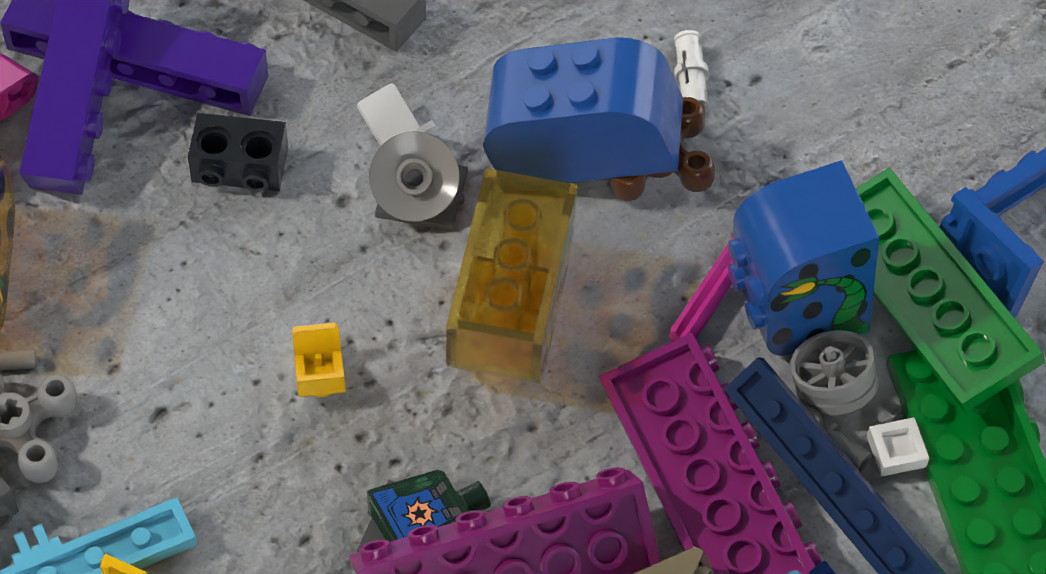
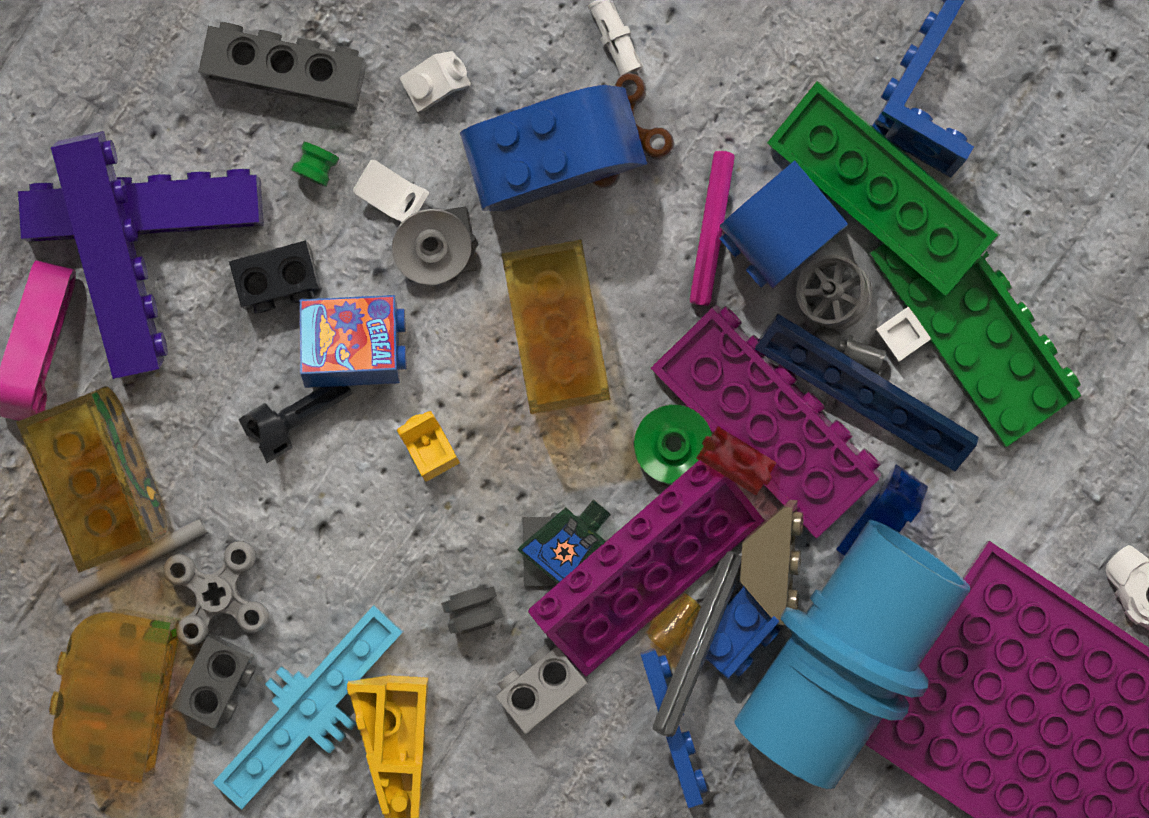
camera: 15 degrees left, 30 degrees up
none -> black piece [239,386,352,464]
none -> green wheel [291,141,339,187]
none -> brick [299,295,407,388]
none -> white bracket [399,51,471,112]
none -> dark grey wheel [441,586,503,634]
none -> green dish [634,405,713,484]
none -> clear red piece [697,426,777,496]

